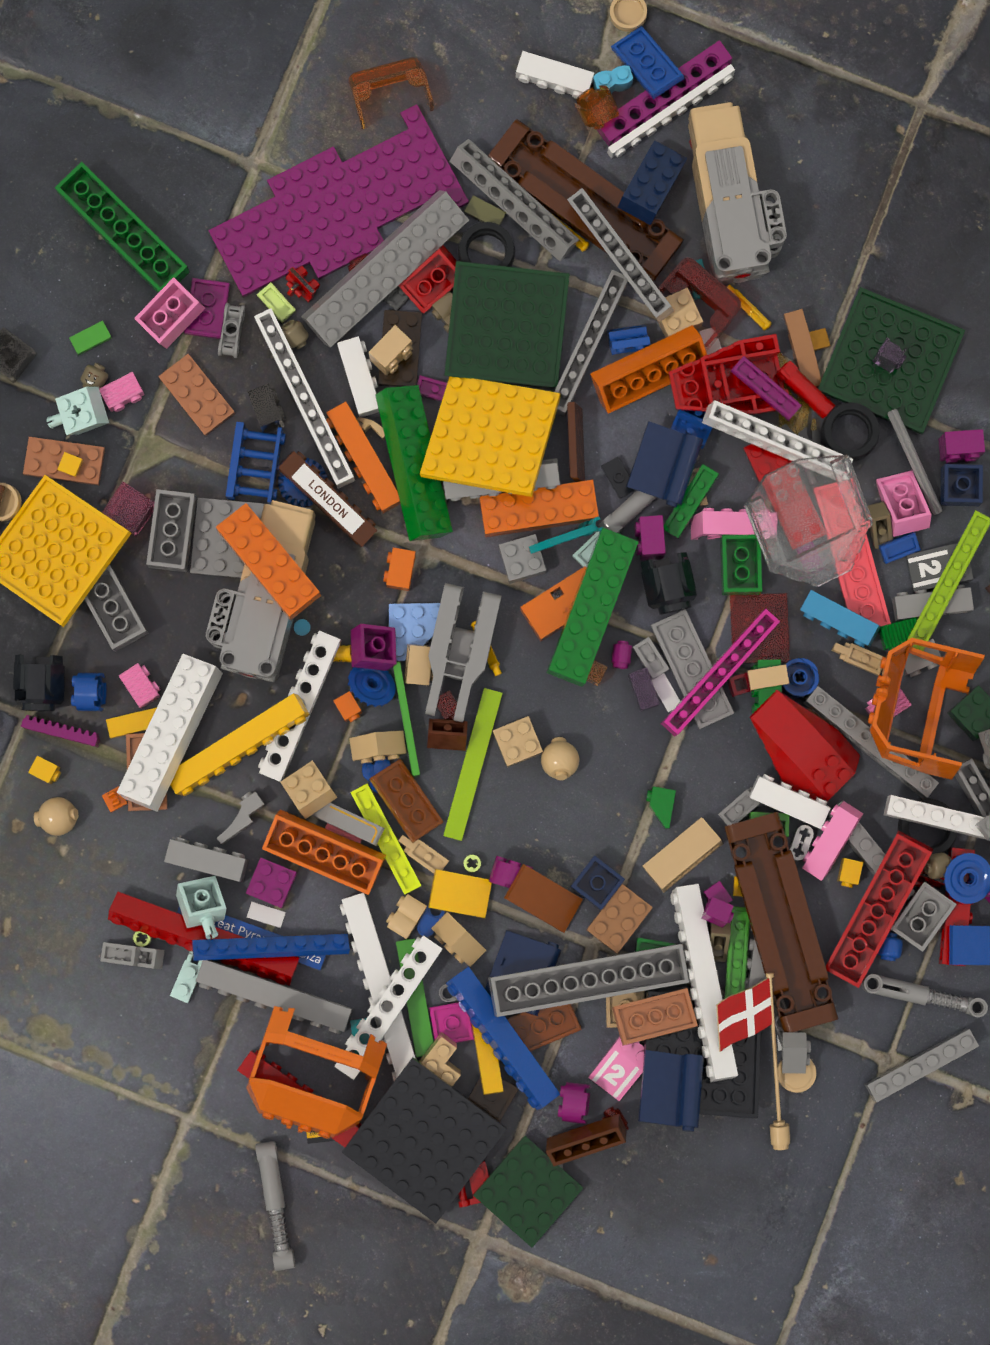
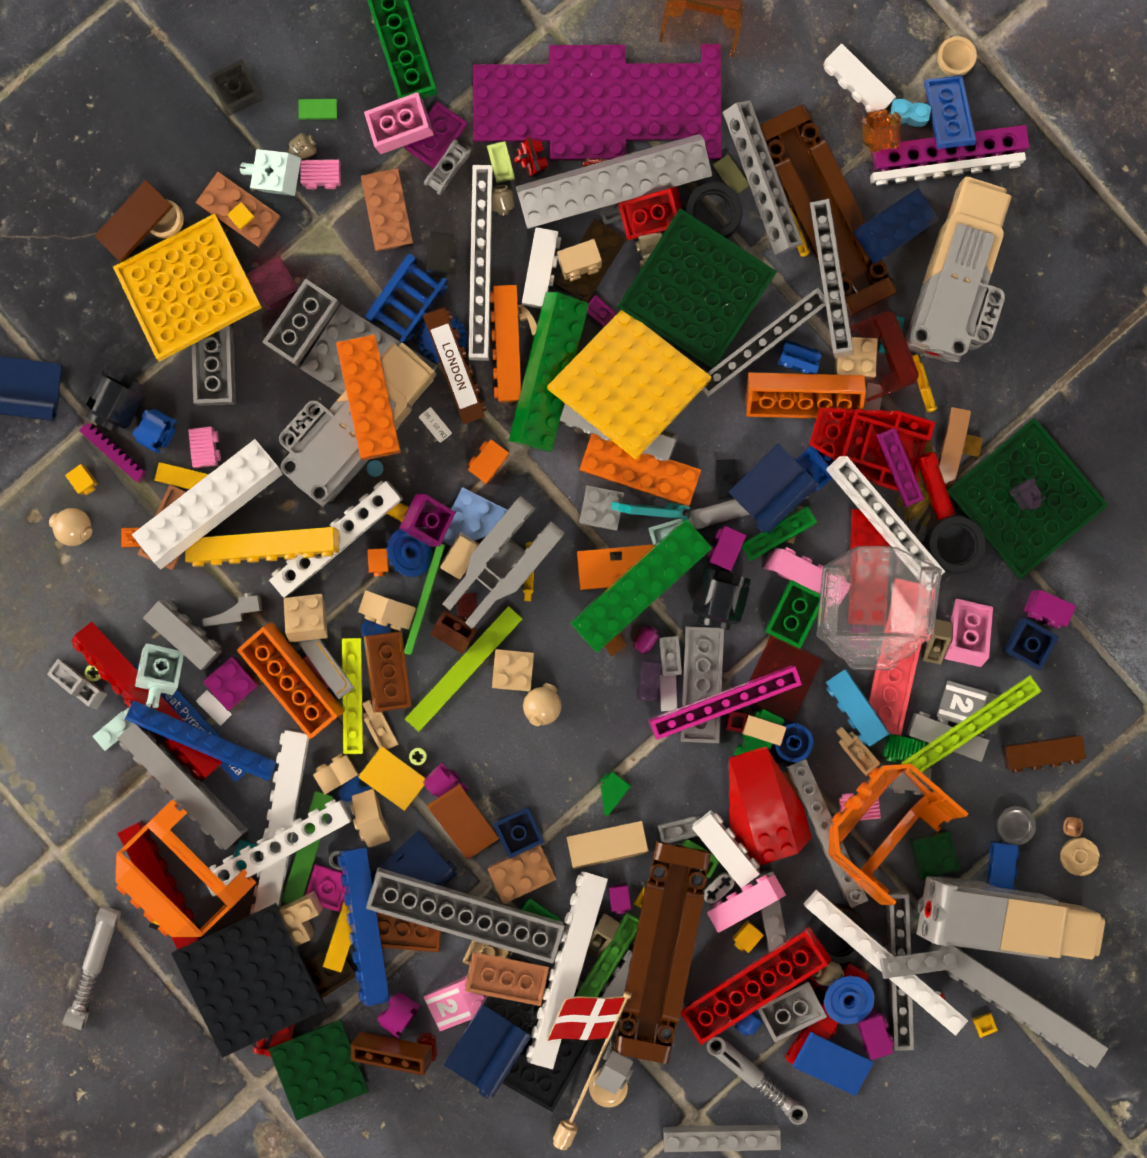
camera: 25 degrees right, 5 degrees up
reddish brown tile [567,402,585,482] -> none
magenta brick [701,897,734,928] -> none
blue tile [878,532,921,564] -> none
light grey axle [888,409,942,515] -> none
none -> white sticker [419,407,452,443]

